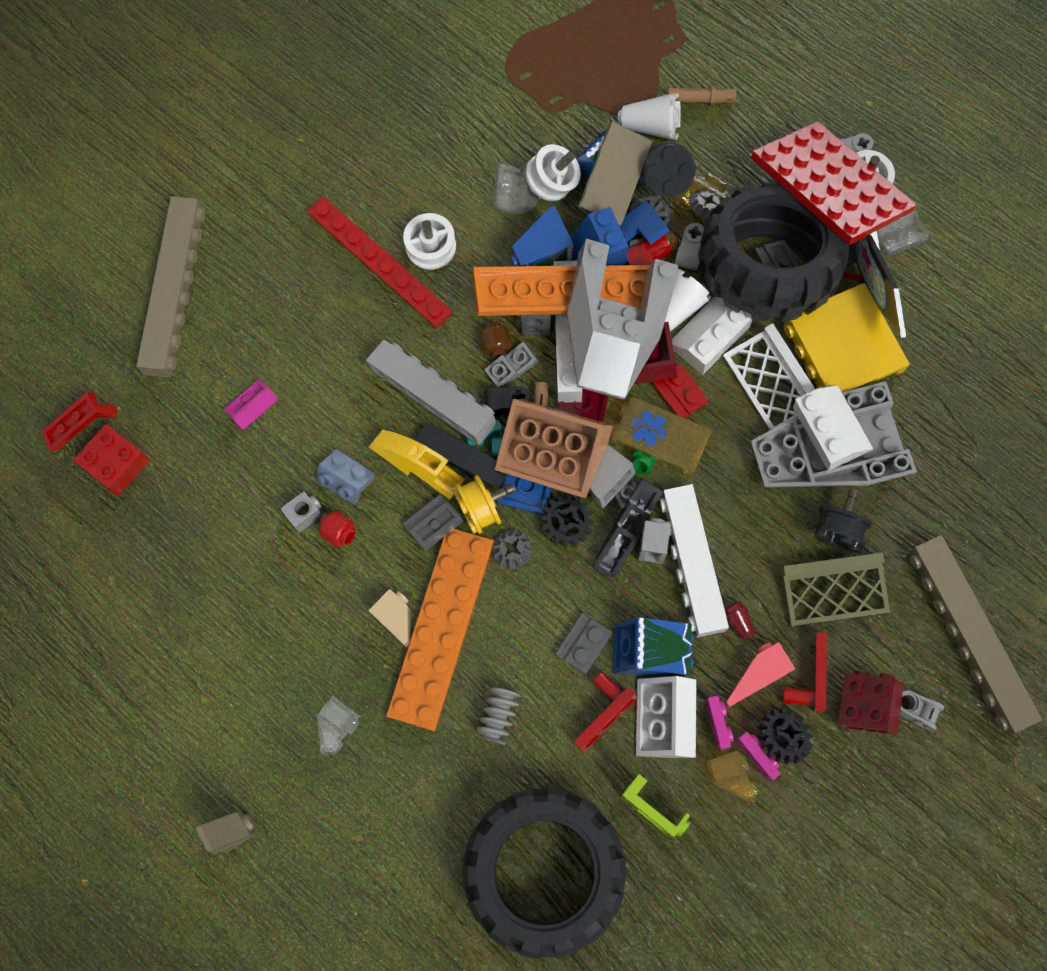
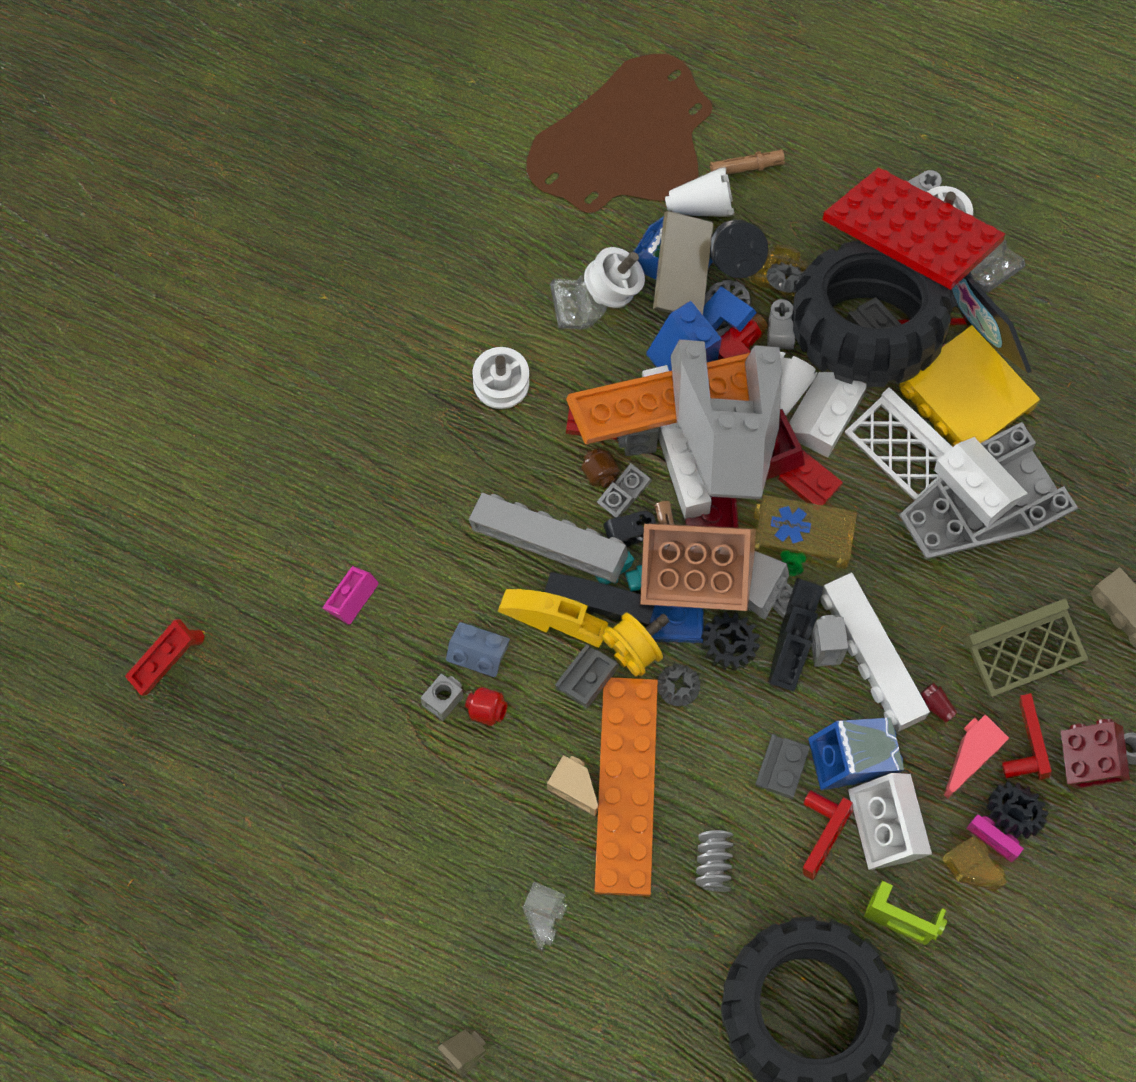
camera: 20 degrees left, 5 degrees down
red brick [73,424,150,496] -> none
dark tan brick [136,196,205,378] -> none
red plate [307,196,453,330] -> none
blue slope [510,206,574,267] -> none
dark pink plate [705,696,733,751] -> none
black wheel [811,489,873,553] -> none

